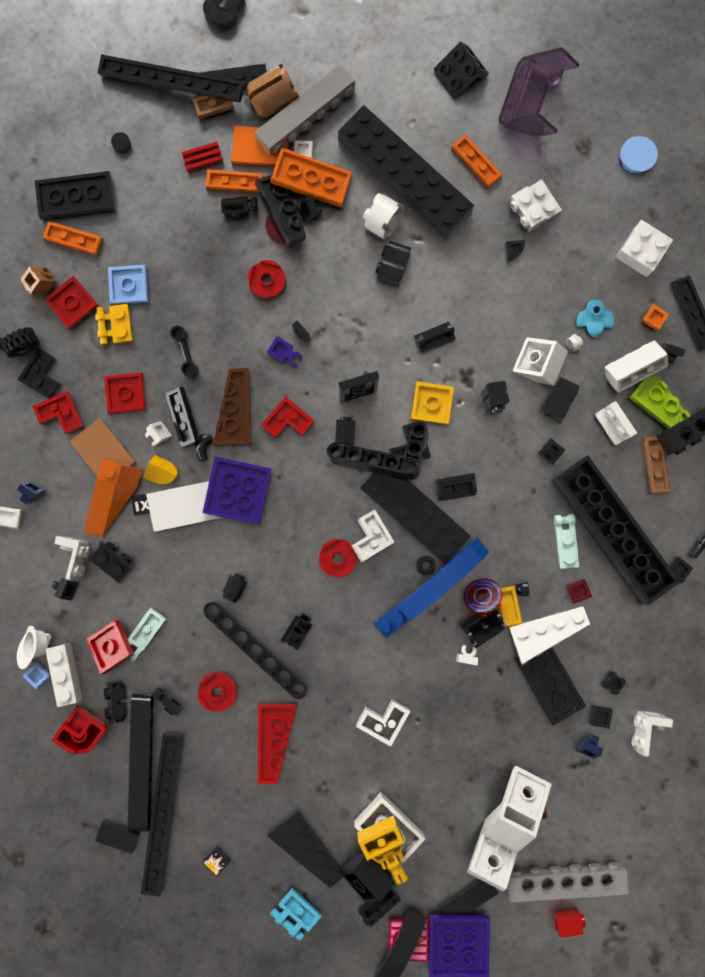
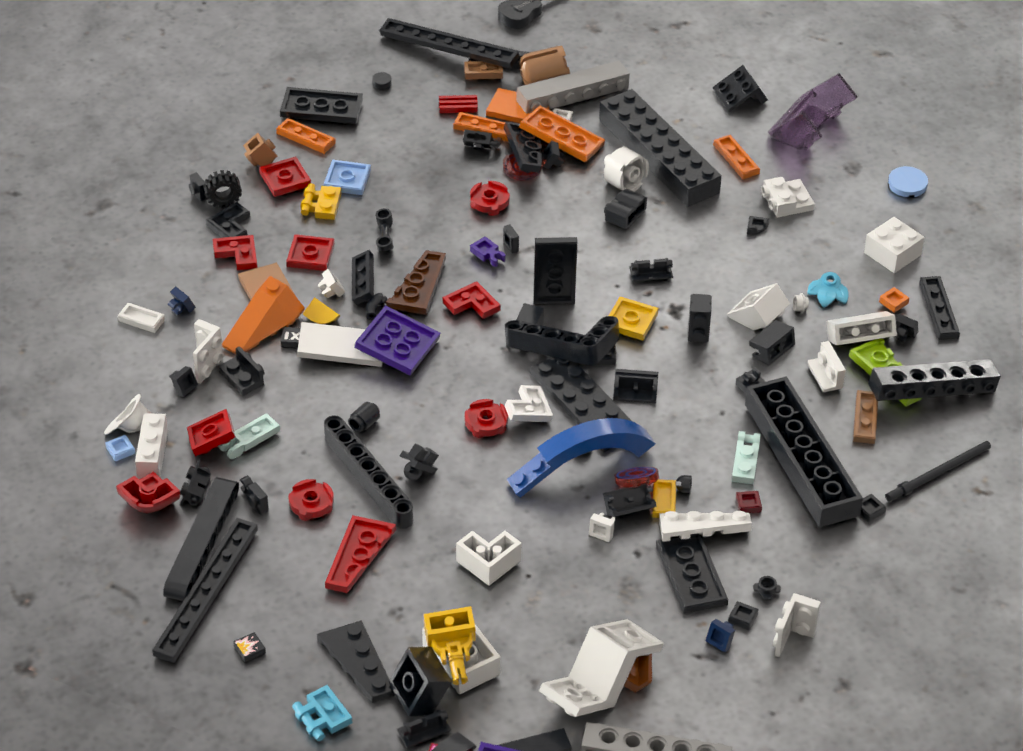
camera: 20 degrees right, 40 degrees down
black tile [95,820,140,854] -> none

